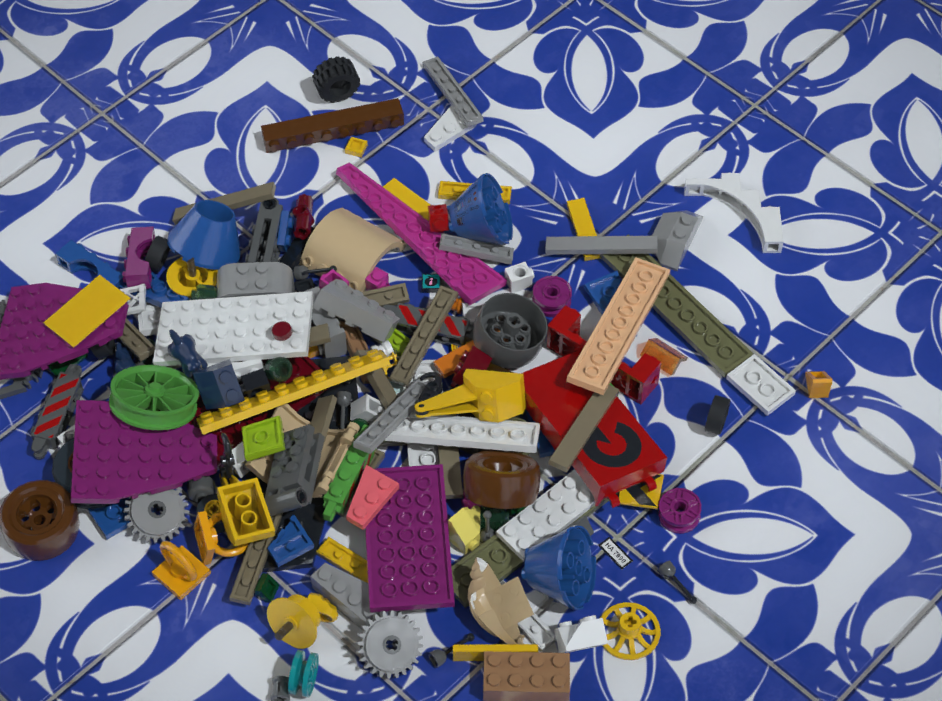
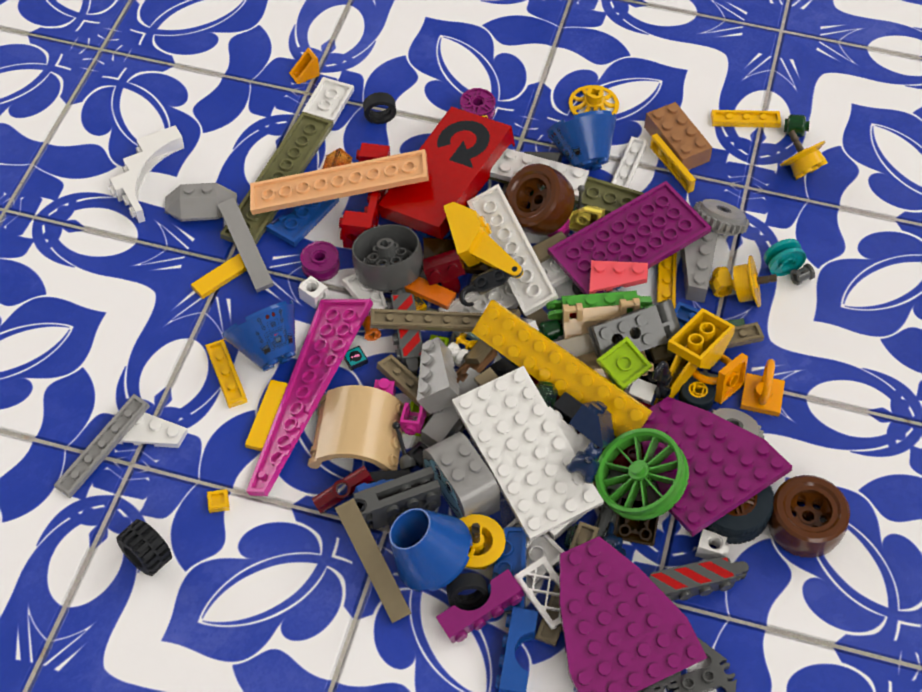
camera: 120 degrees left, 0 degrees up
yellow sticker [43,275,131,348] -> none
clear green head [191,284,217,300] -> none
reddish brown brick [261,98,404,153] -> none
dark red tile [272,321,292,341] -> none
light grey tile [353,379,427,454] -> none
red brick [428,204,449,233] -> none
dark grey hinge [428,633,475,668] -> none
light grey tile [439,234,514,265] -> none
tan animal [468,557,534,644] -> none
dark tan tile [548,385,619,473] -> none
white slope [554,615,608,653] -> none
sticker [598,536,633,569] -> none
hinge [657,560,697,604] -> none

